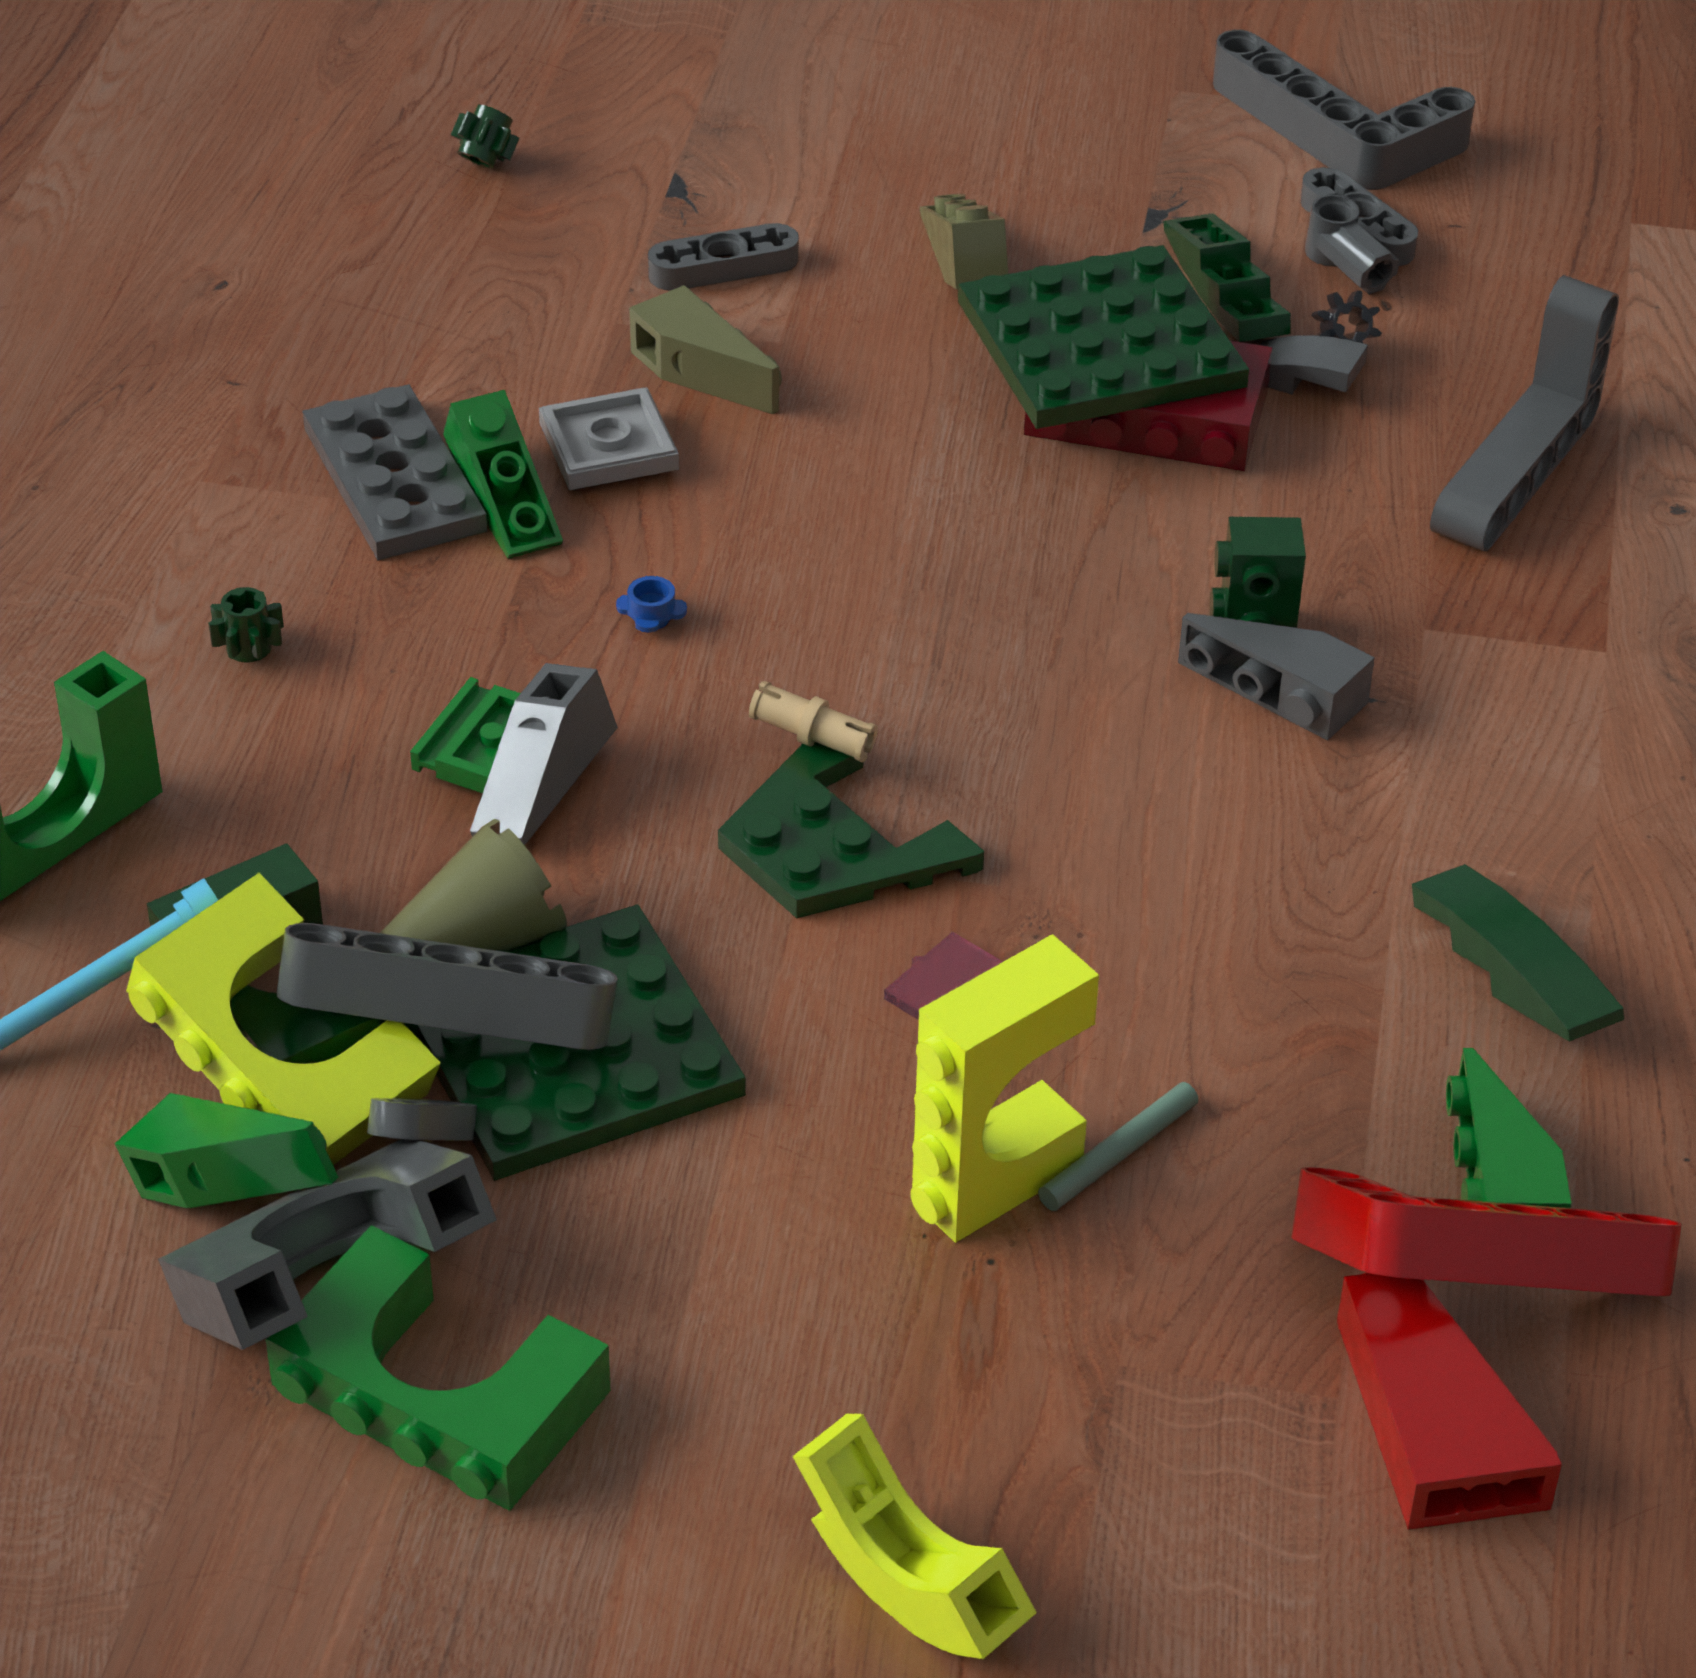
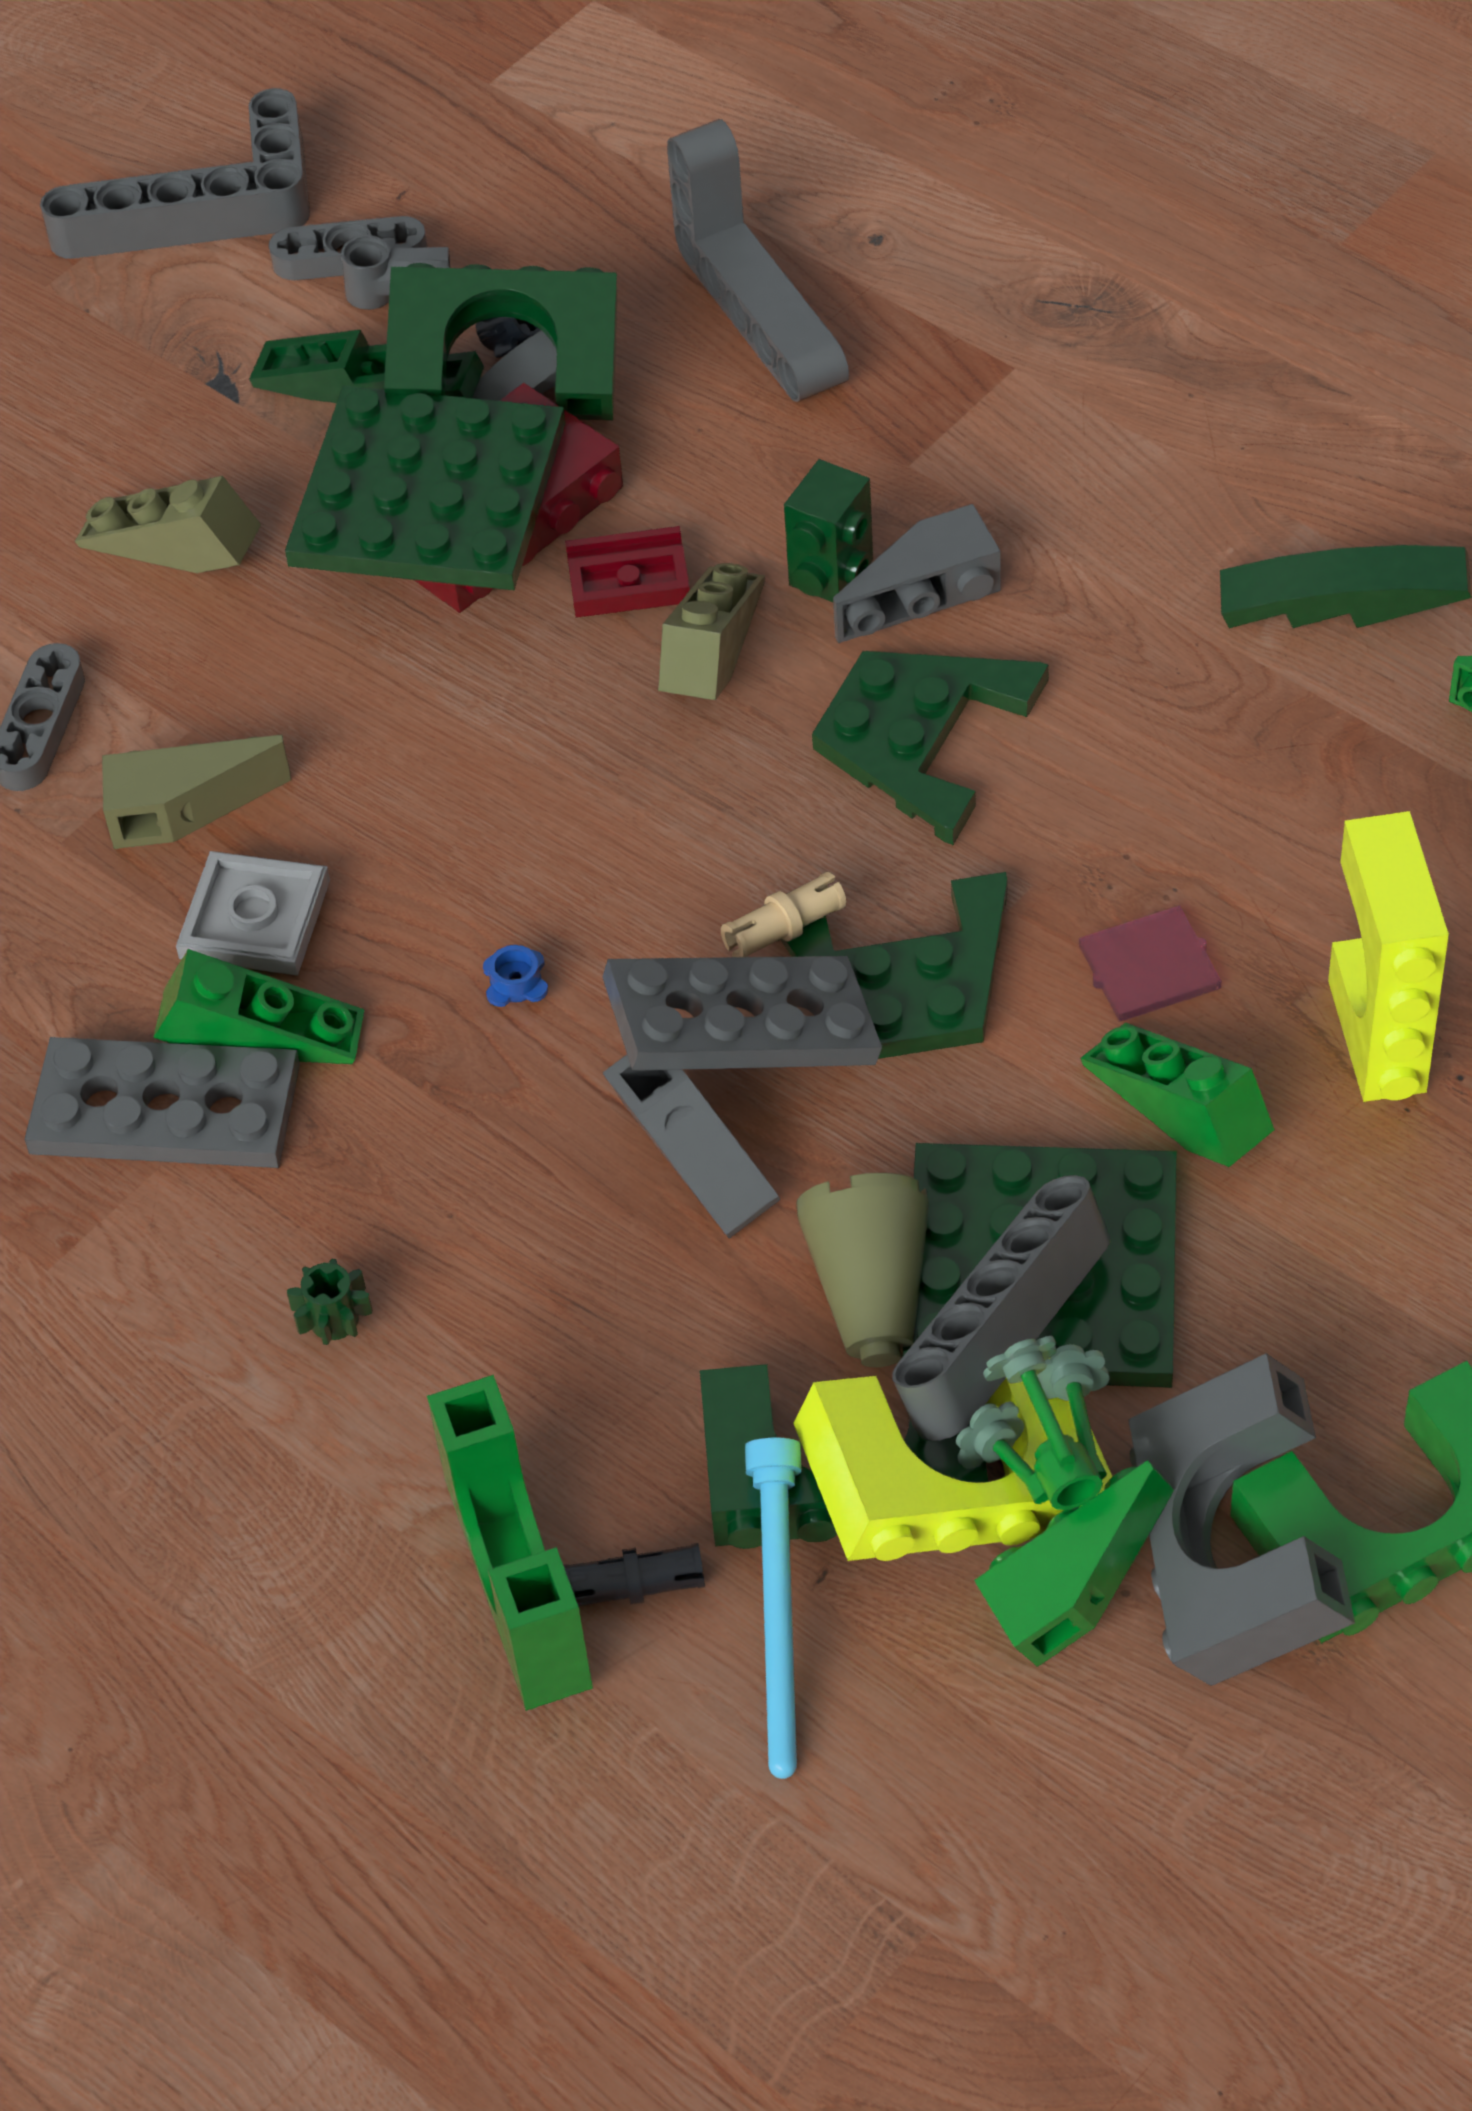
camera: 55 degrees left, 10 degrees up
dark grey beam [367,1098,478,1141] -> none
green plate [410,677,521,793] -> none
none -> dark green arch [384,263,618,421]
none -> black pin [563,1543,705,1606]
none -> dark red plate [565,526,690,618]
none -> dark grey plate [602,956,882,1071]
none -> olive slope [658,563,765,700]
none -> dark green wing [812,651,1049,845]
none -> plant [956,1336,1110,1510]
none -> green slope [1080,1022,1275,1167]

